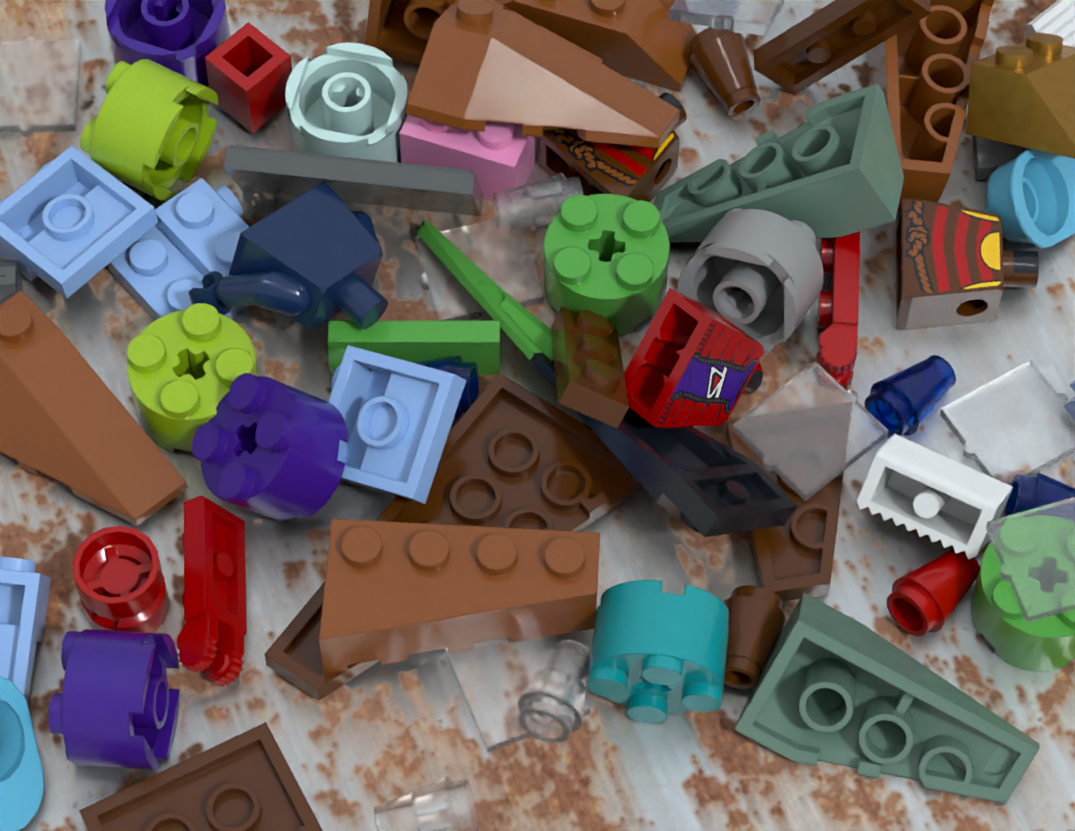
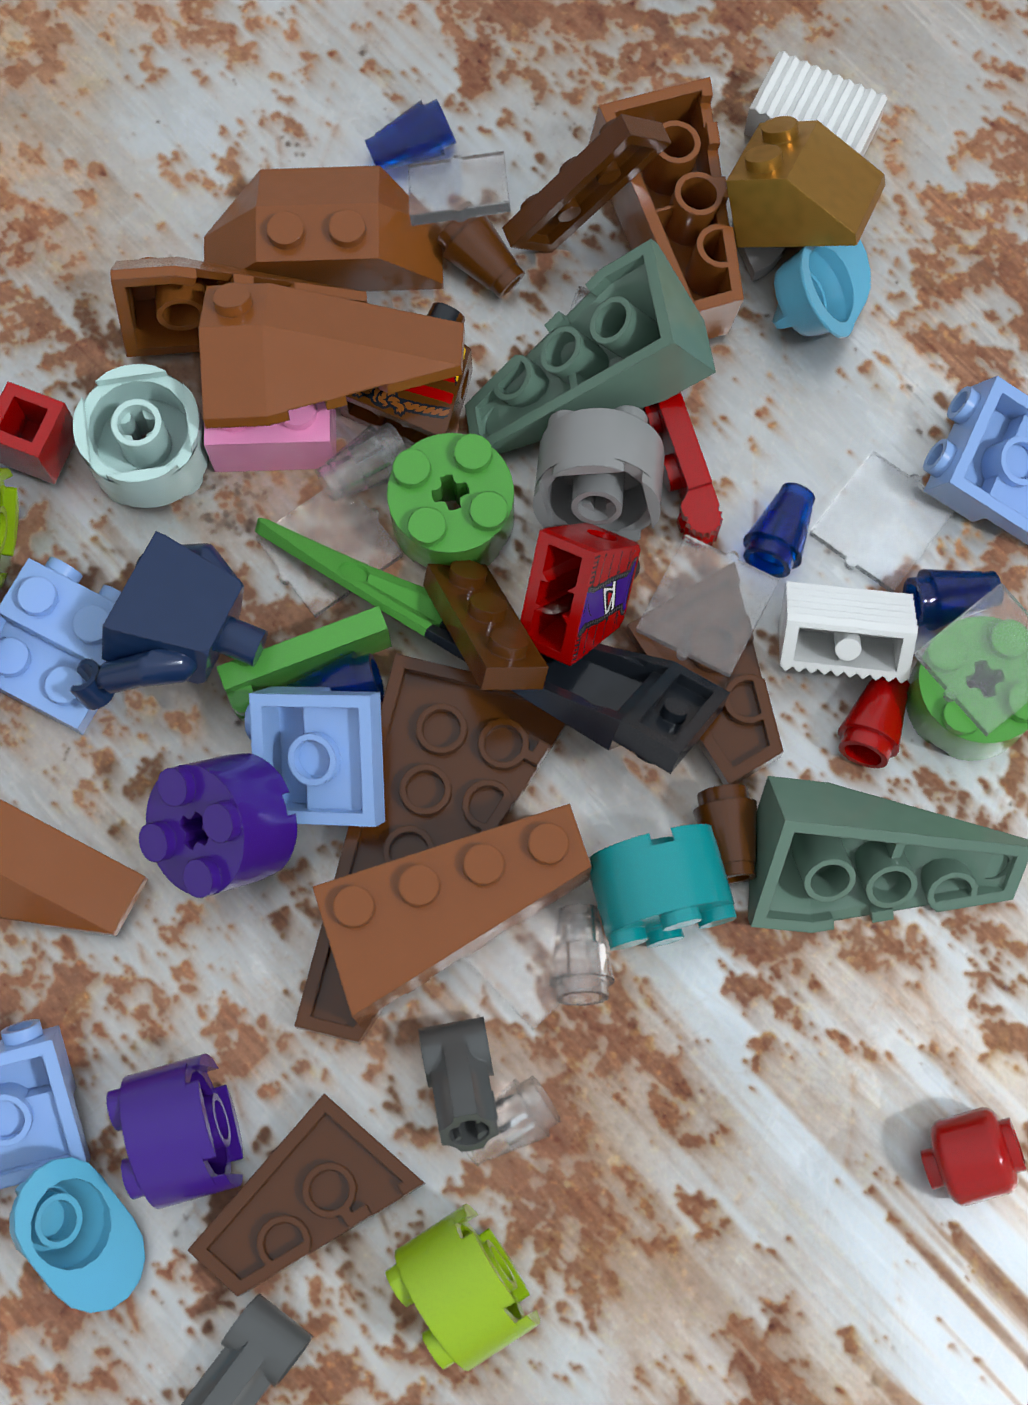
camera: 20 degrees left, 15 degrees up
red wheel [72,526,169,633] -> none
lime brick [127,303,259,453] -> none
red hinge [177,495,247,687] -> none
dark grey tile [223,145,484,216] -> none
reddish brown torso [896,197,1039,330] -> none
none -> dark grey piece [418,1017,499,1152]

